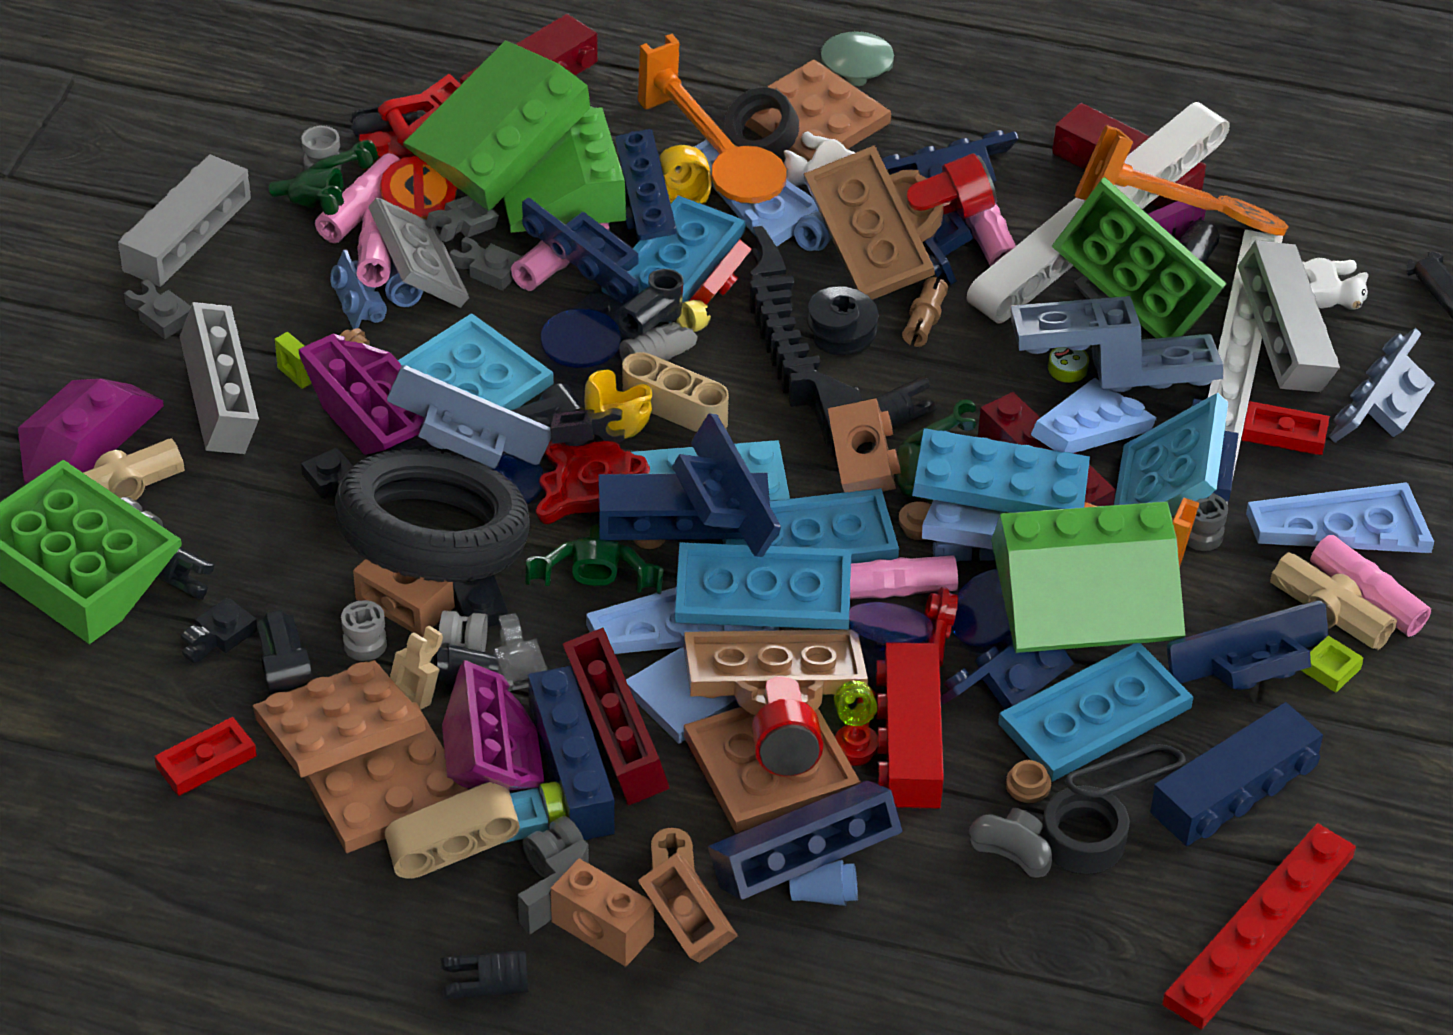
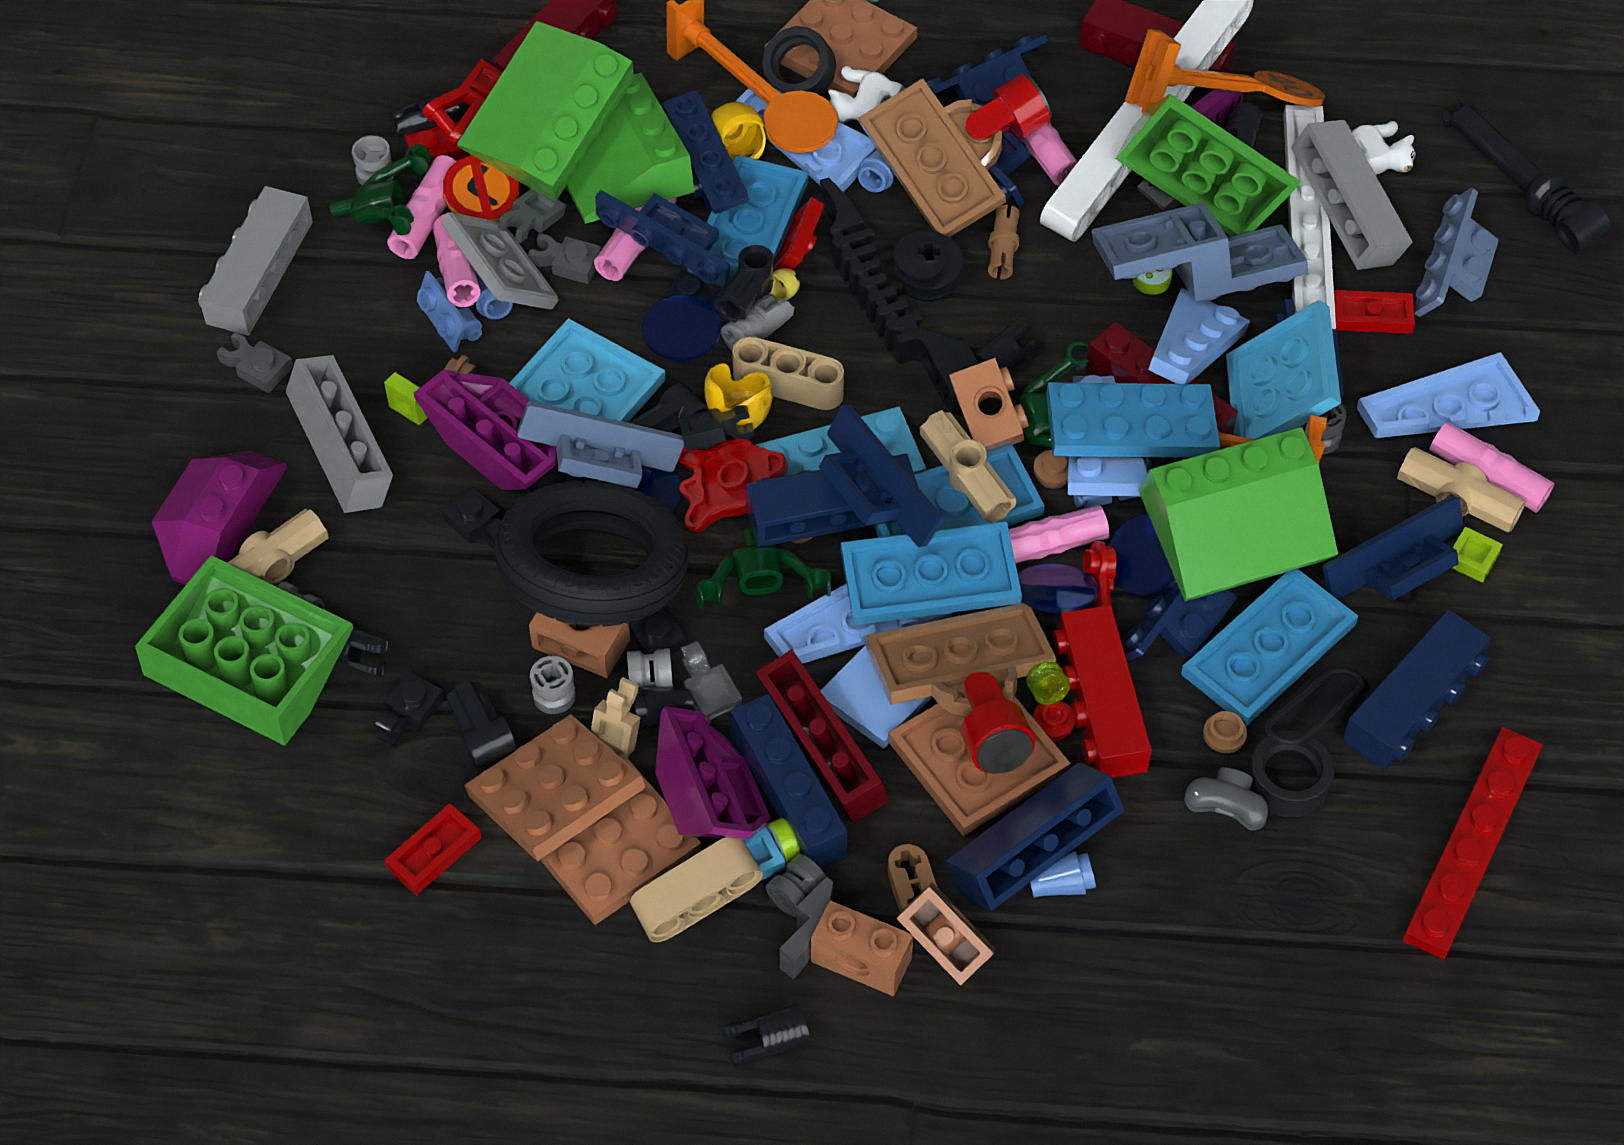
camera: 10 degrees left, 10 degrees up
none -> tan piece [920,410,1016,523]

